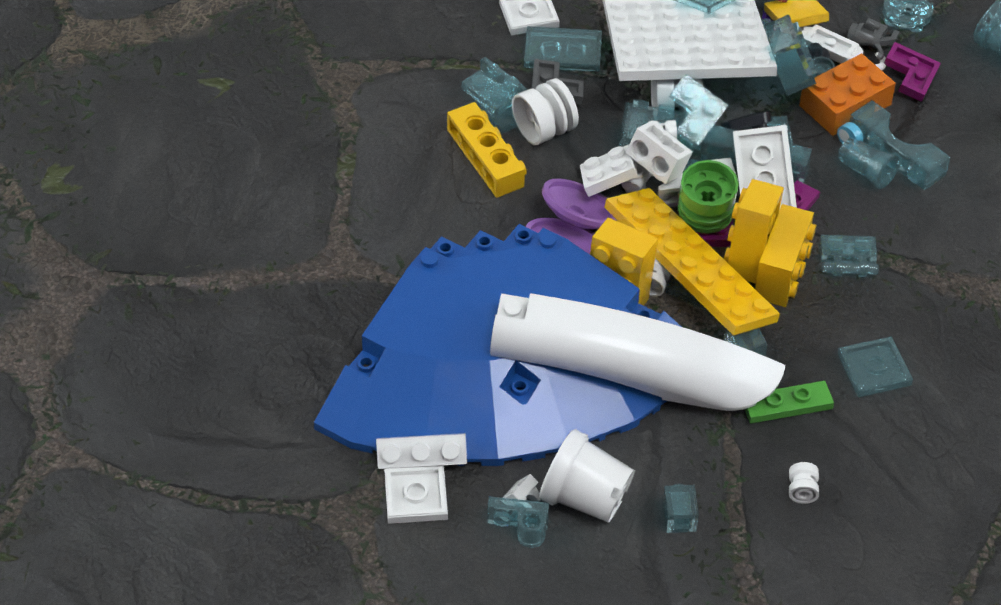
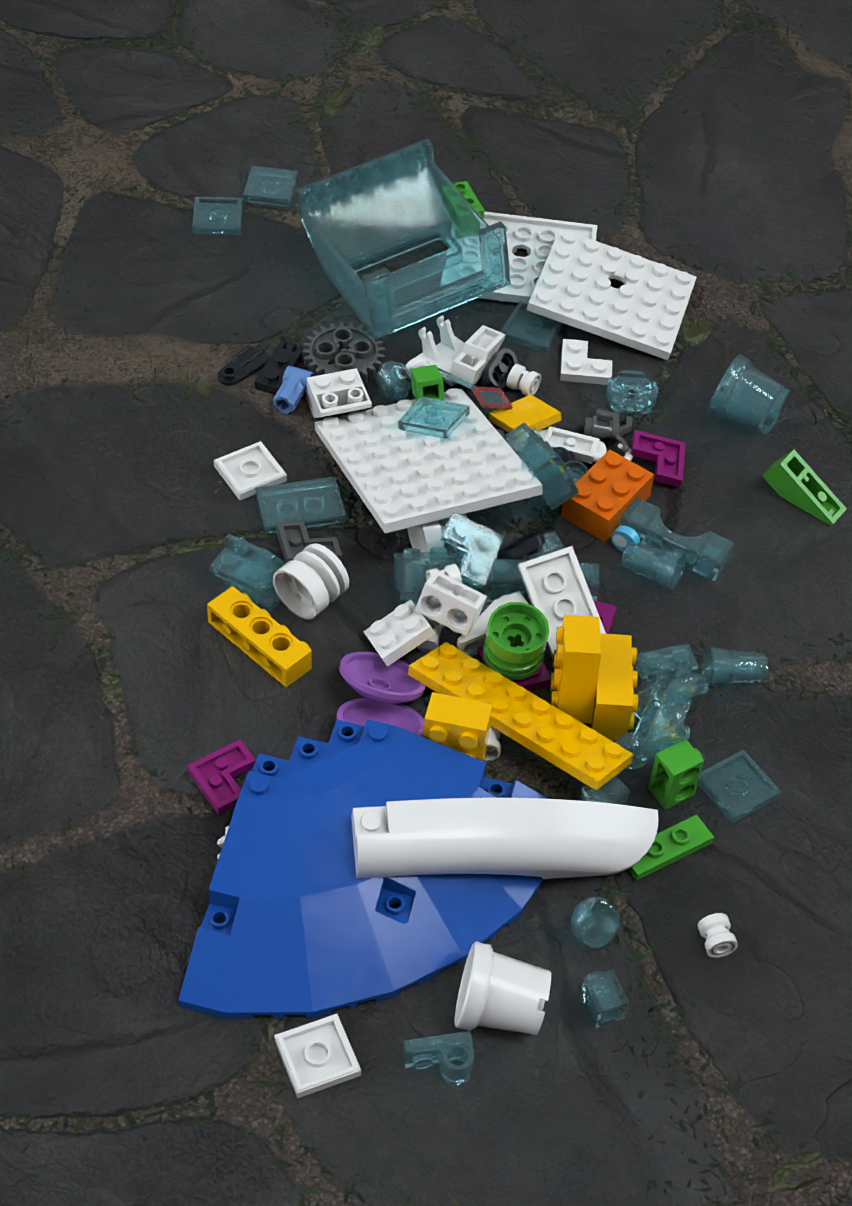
camera: 20 degrees left, 0 degrees up
white plate [376,433,467,469] -> none
white tile [500,474,541,515] -> none
none -> magenta plate [187,739,256,815]
none -> clear light blue hair [570,896,620,949]
none -> clear light blue piece [615,676,708,770]
none -> bright green brick [648,739,704,810]
none -> clear light blue plant [702,645,768,686]

